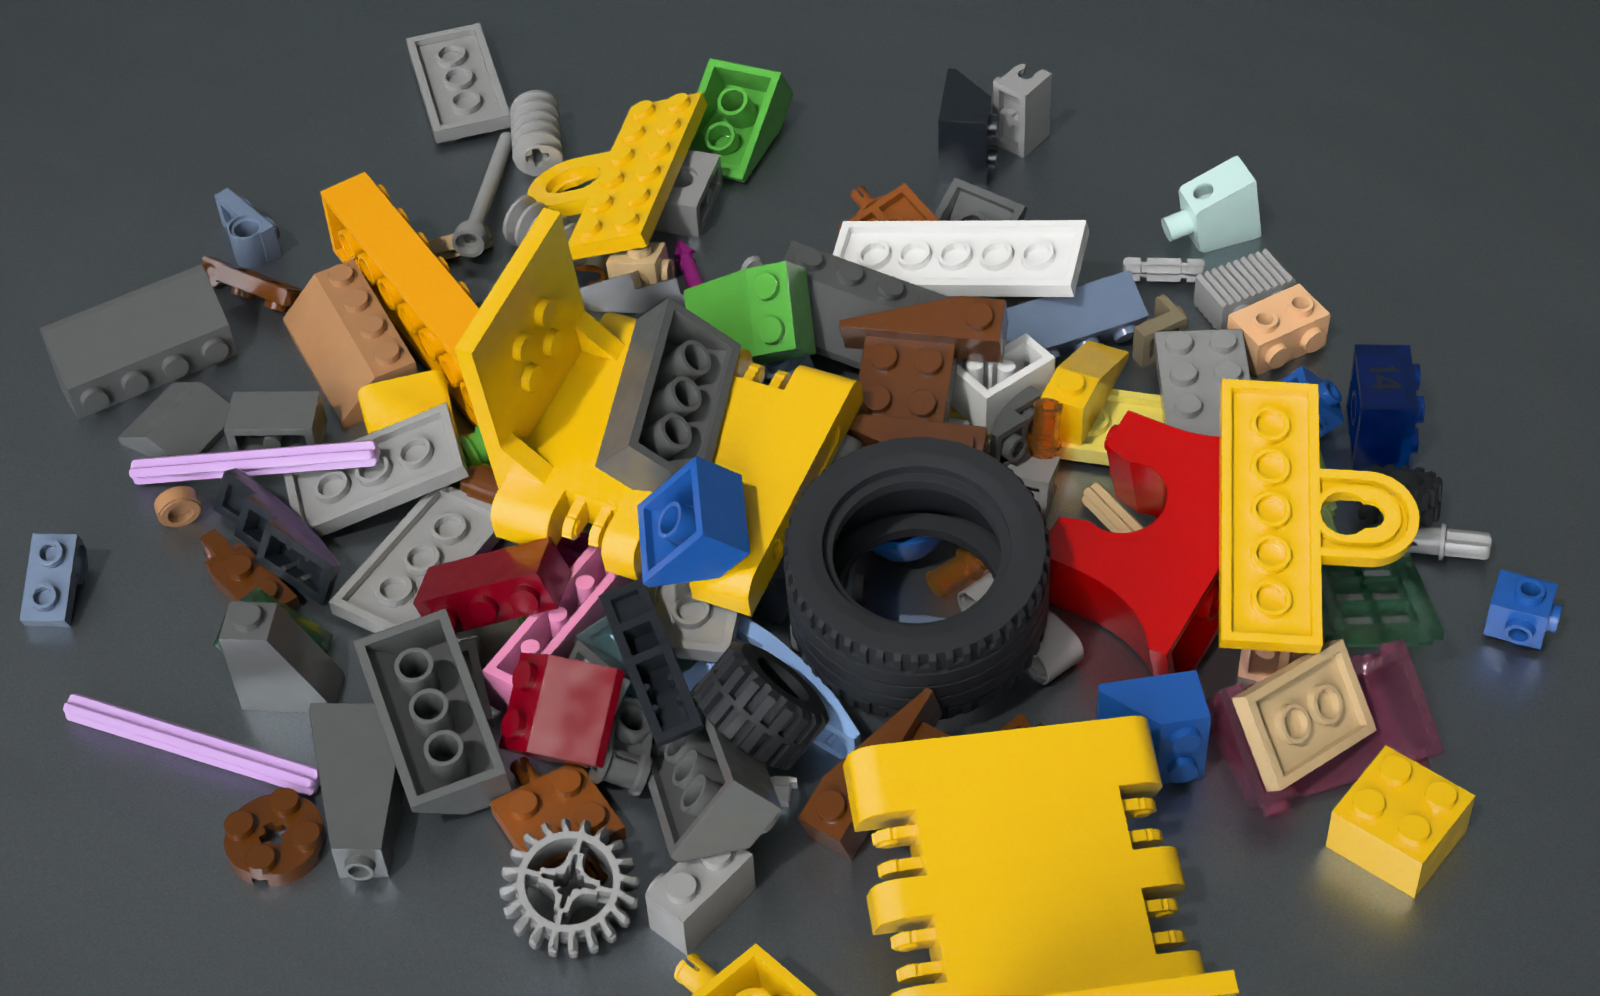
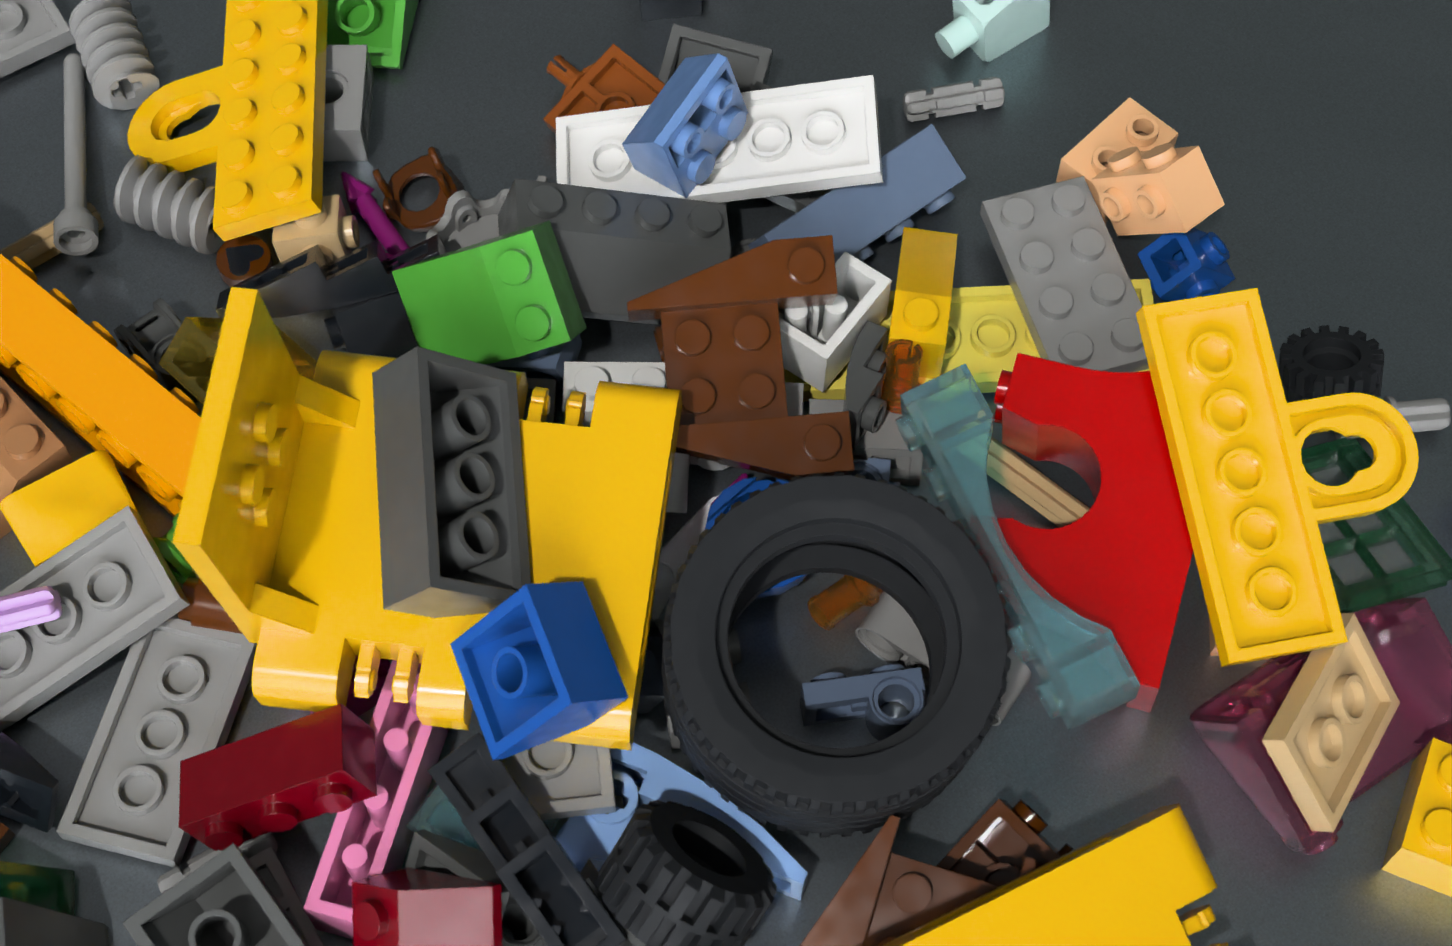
camera: 20 degrees left, 15 degrees up
blue slope [1096,670,1211,783] -> none
dark tan bracket [1132,294,1188,368] -> none
light grey brick [1193,248,1296,330] -> none
clear blue brick [1345,344,1425,471] -> none
none -> reddish brown piece [373,146,466,232]
none -> medium blue slope [622,53,748,198]
none -> clear light blue arch [895,363,1141,730]
none -> light nougat brick [1091,143,1225,236]

